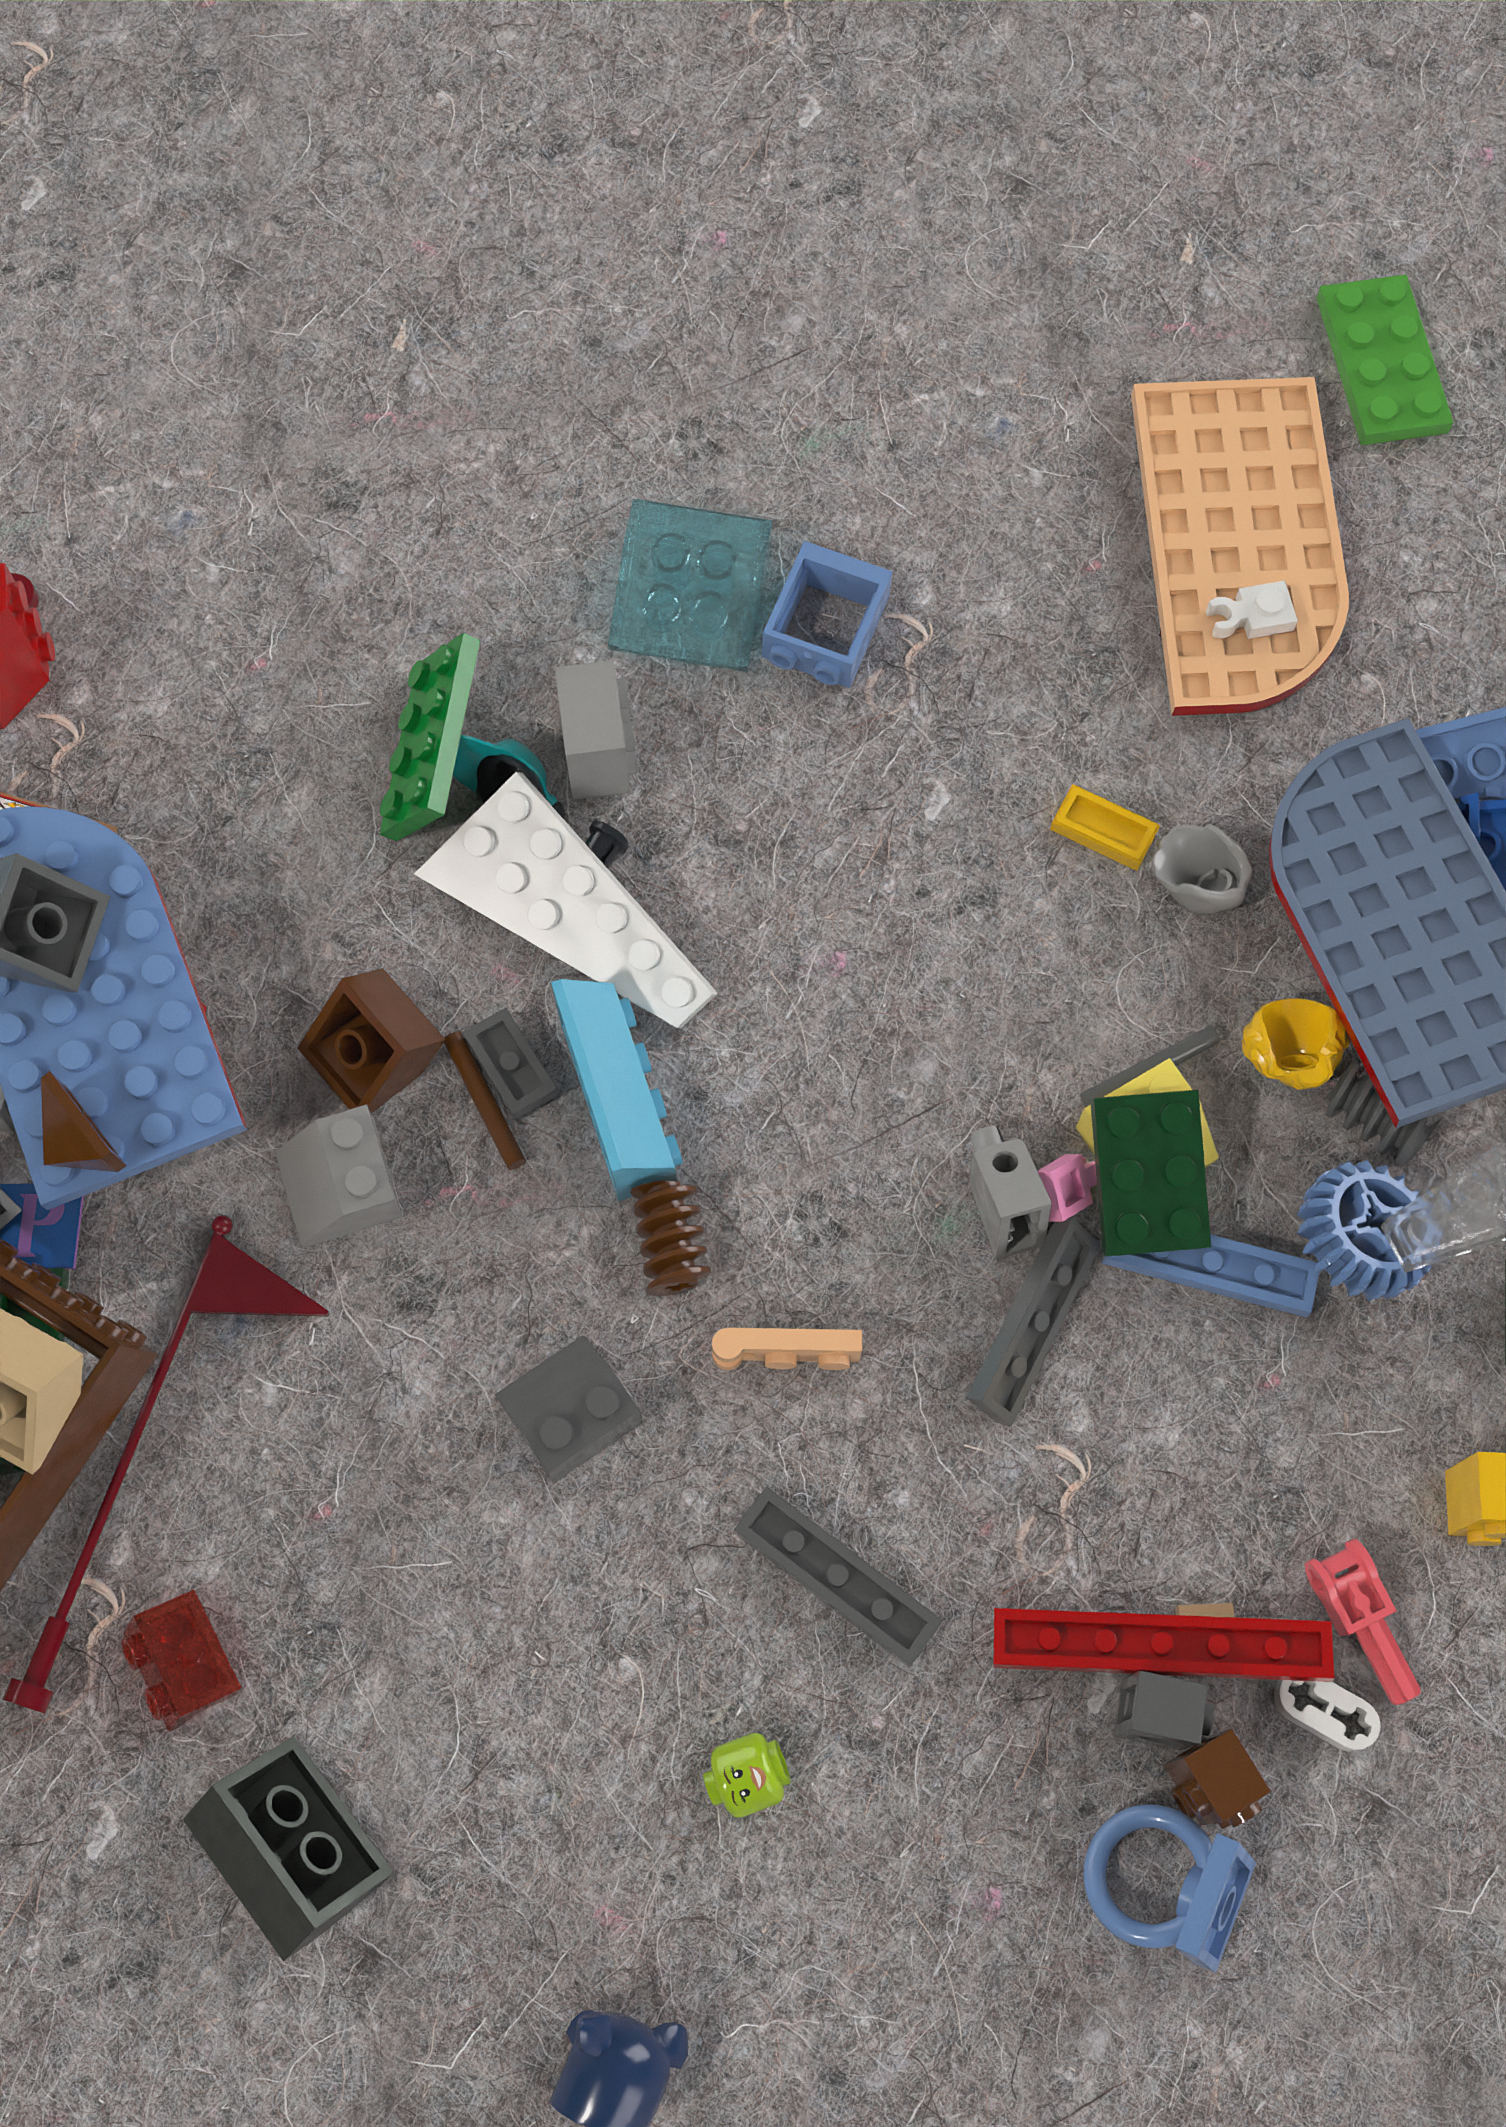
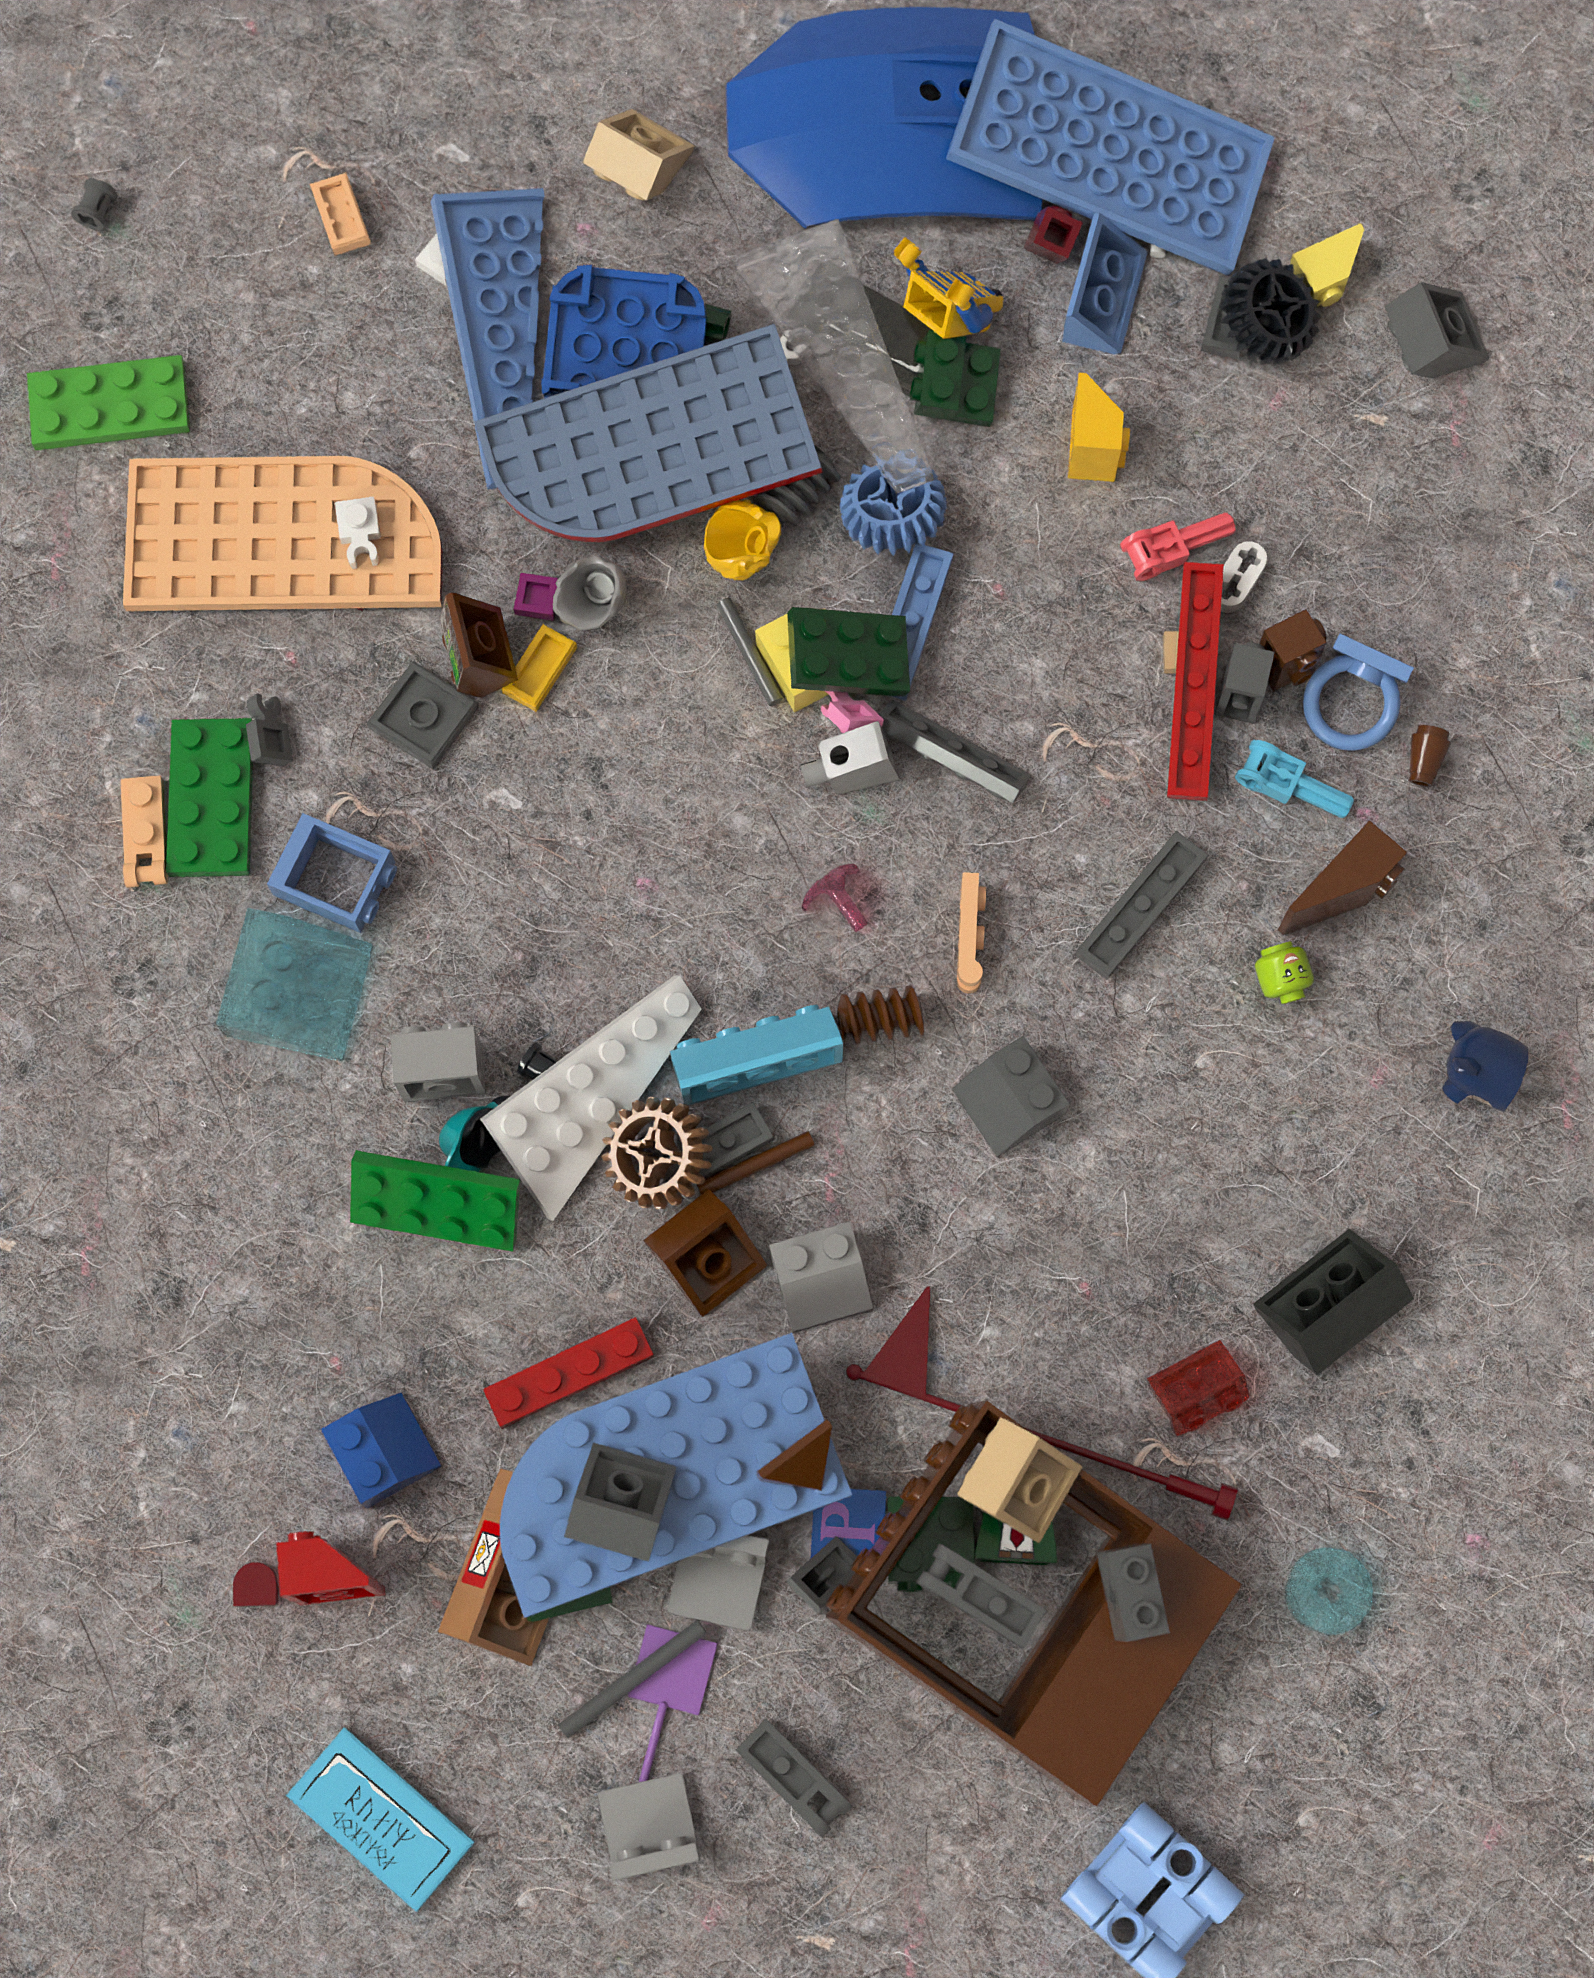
camera: 85 degrees left, 5 degrees up
none -> light nougat plate [121,775,168,888]
none -> green plate [166,718,253,877]
none -> dark grey plate [246,693,293,766]
none -> blue slope [321,1393,442,1509]
none -> dark grey tile [367,661,479,769]
none -> reddish brown slope [440,592,518,698]
none -> red plate [483,1317,654,1429]
none -> magenta plate [513,572,558,621]
none -> medium nougat gear [601,1096,713,1209]
none -> clear pink plant [802,864,868,932]
none -> medium azure connector [1235,740,1354,818]
none -> reddish brown slope [1278,820,1407,935]
none -> reddish brown cone [1408,725,1451,787]

